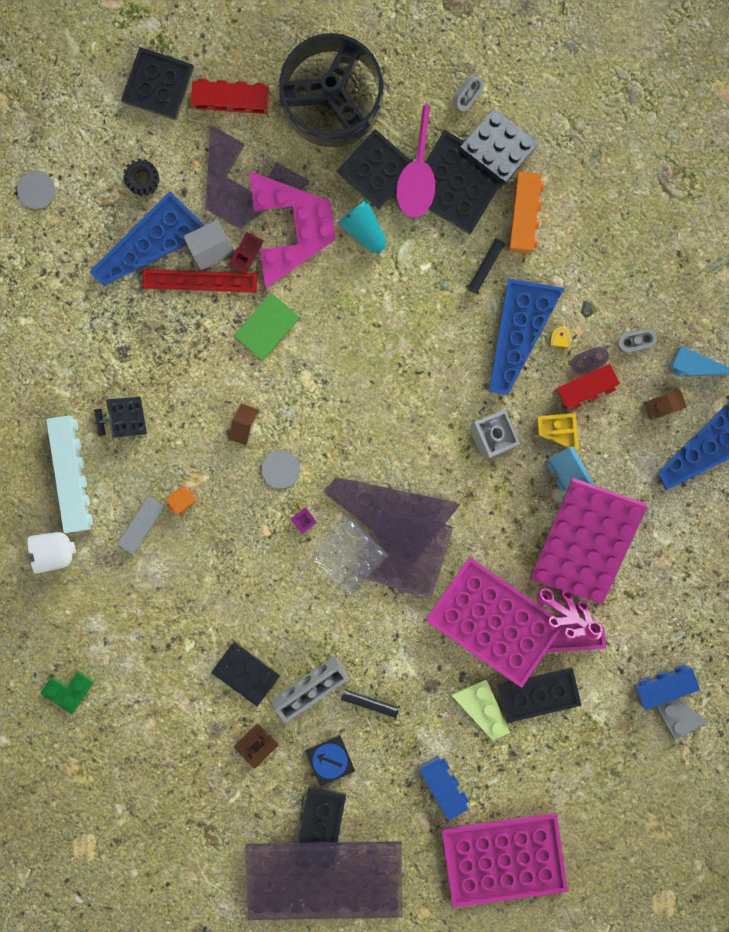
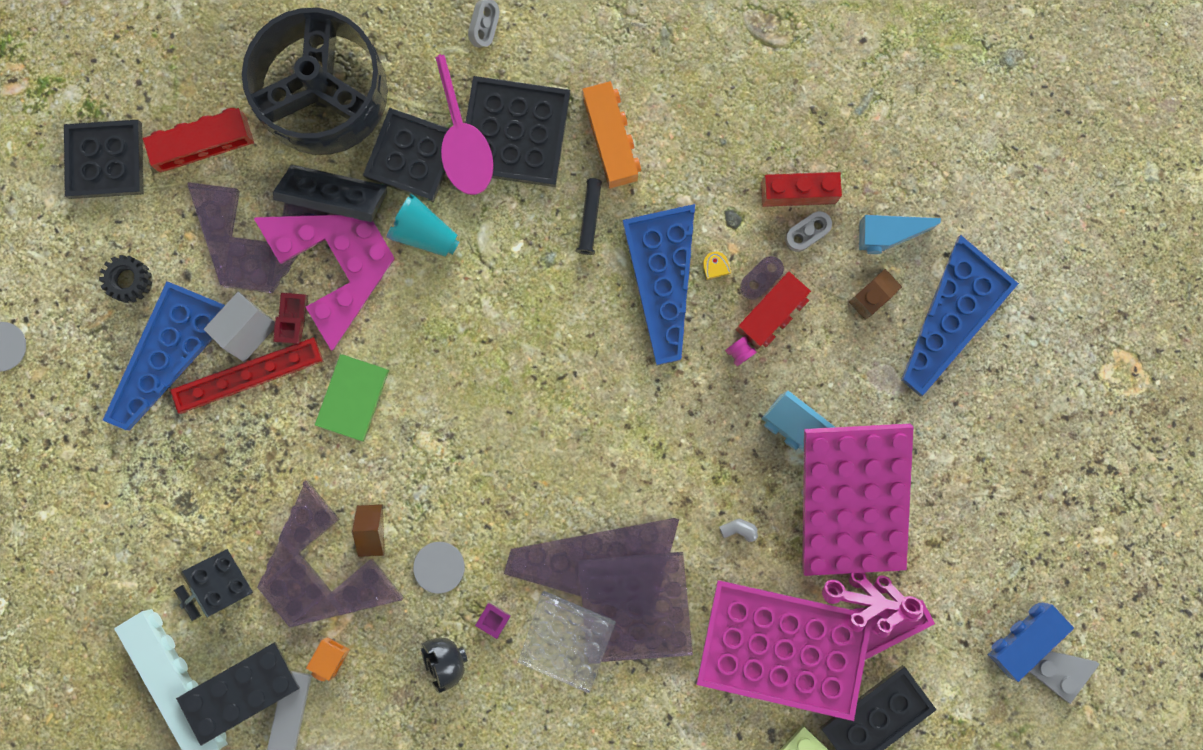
camera: 30 degrees left, 5 degrees down
plate [459,109,539,185] -> none
light grey slope [470,410,520,459] -> none
yellow wing [537,413,579,450] -> none
none -> black plate [176,642,300,746]
none -> clear purple wing [257,480,405,628]
none -> black plate [273,164,387,222]
none -> black cylinder [421,637,468,693]
none -> light grey arm [719,519,758,542]
none -> dark pink wheel [725,336,757,367]
none -> red brick [761,172,842,207]

